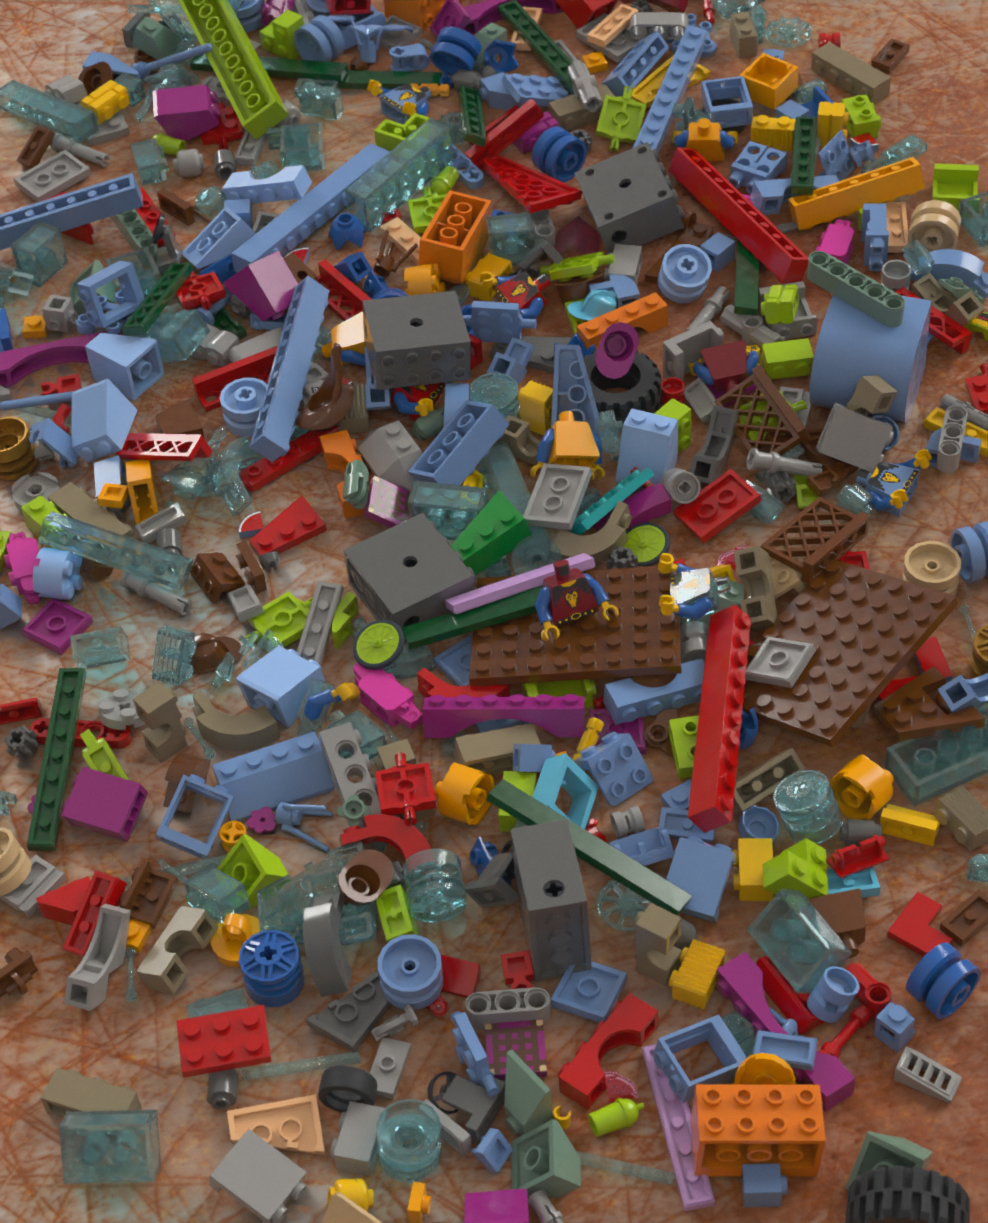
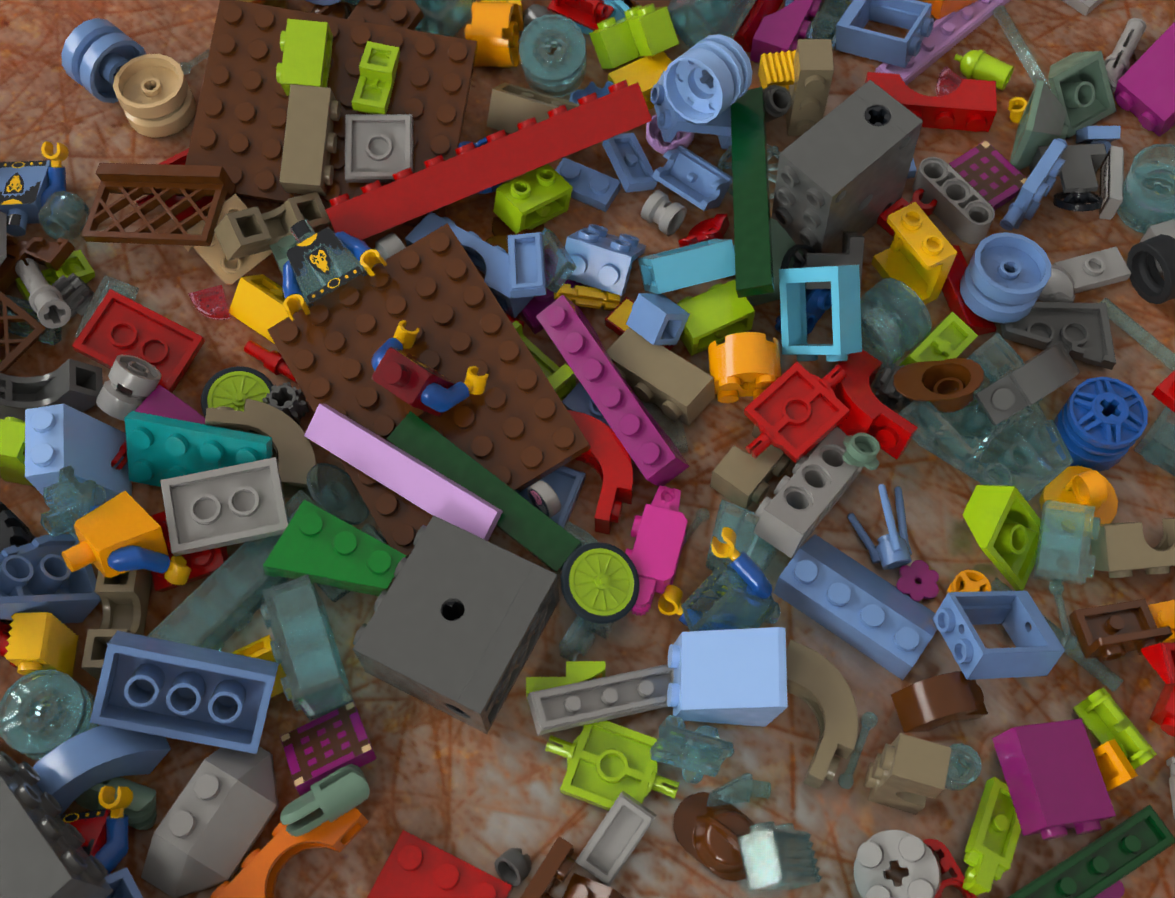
camera: 125 degrees left, 15 degrees up
none -> lime brick [276,19,333,96]
none -> dark tan brick [279,84,341,196]
none -> lime slope [352,41,400,114]
none -> medium blue tile [508,232,546,298]
none -> light grey tile [527,480,561,518]
none -> clear light blue tile [542,228,576,293]
none -> light blue wheel [663,34,753,123]
none -> medium azure window [779,265,862,362]
none -> yellow panel [871,202,957,313]
none -> clear light blue wheel [945,743,982,791]
none -> lime hinge [1072,687,1157,770]
none -> light orange plate [1093,739,1138,792]

